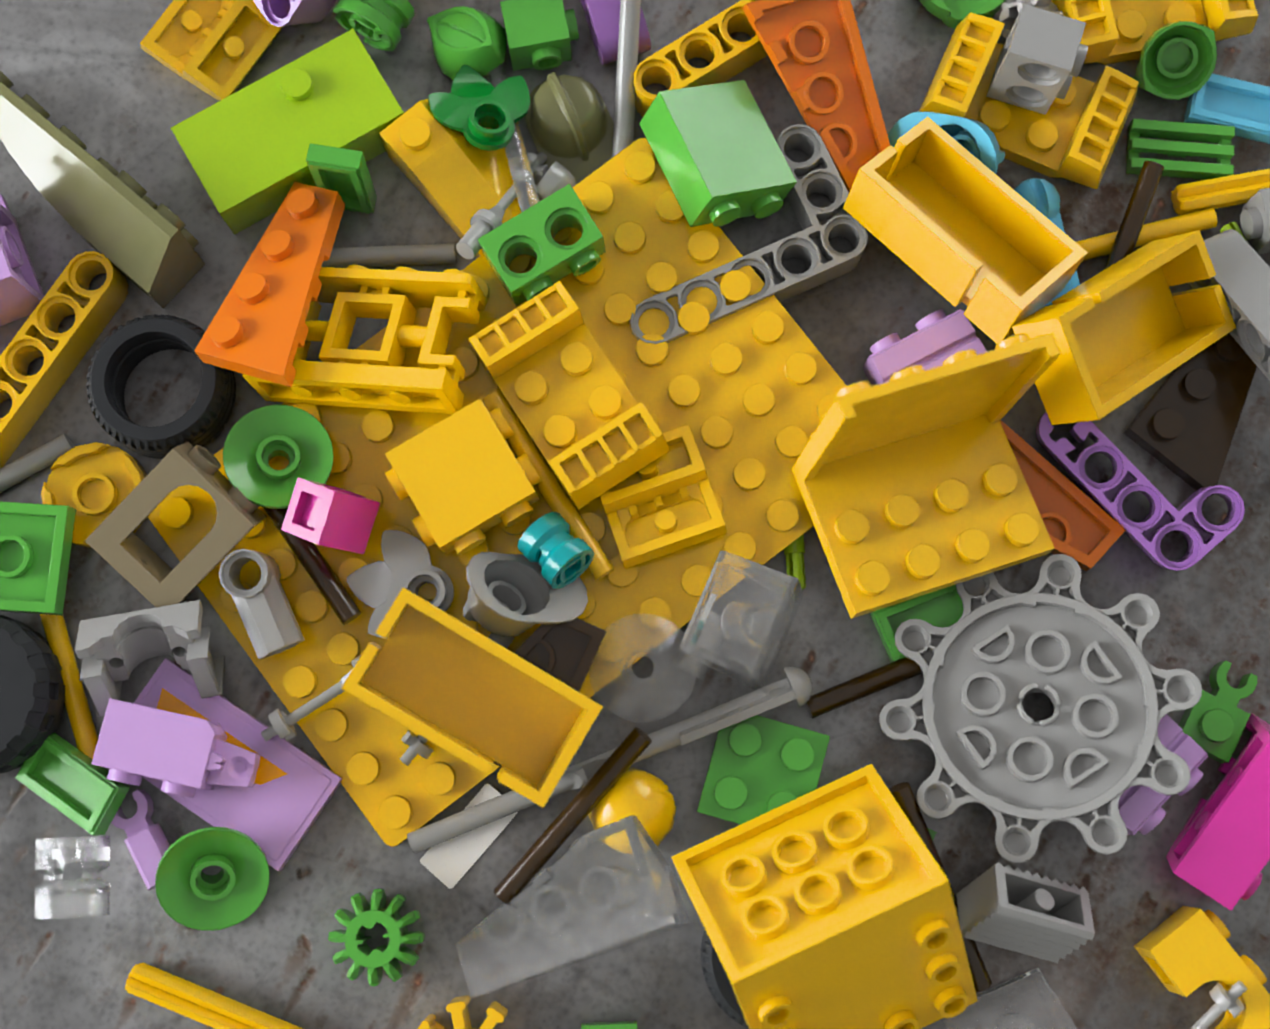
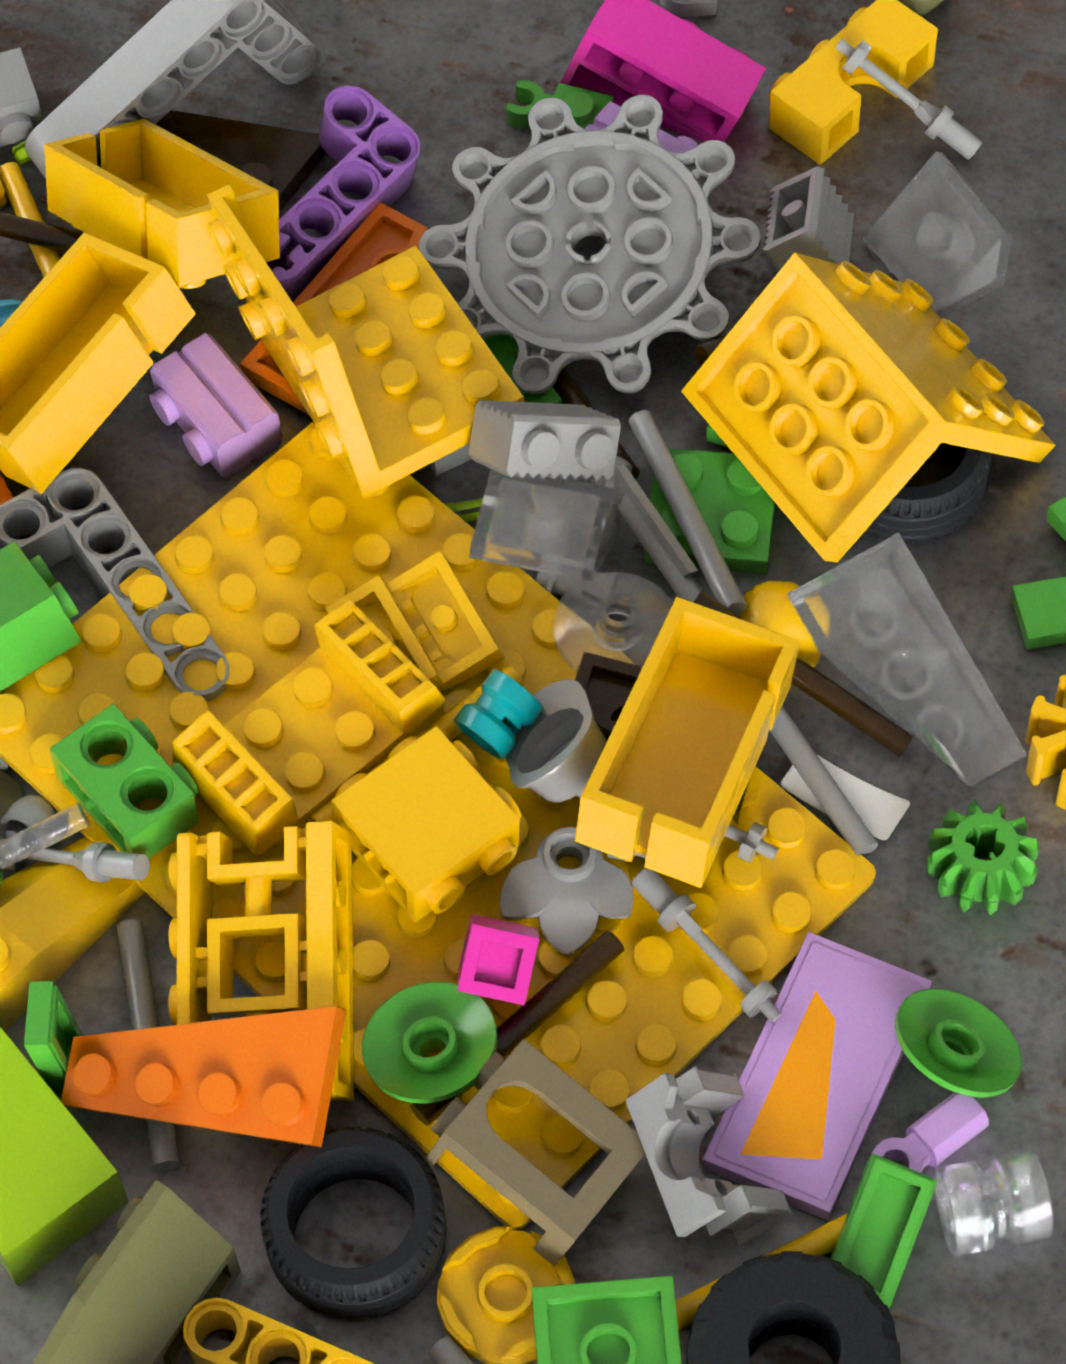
camera: 95 degrees left, 20 degrees down
lavender hinge [91,698,261,798] -> none
light grey piece [219,549,305,659] -> none
none -> light grey brick [469,400,621,481]
none -> light grey bar [628,410,747,615]

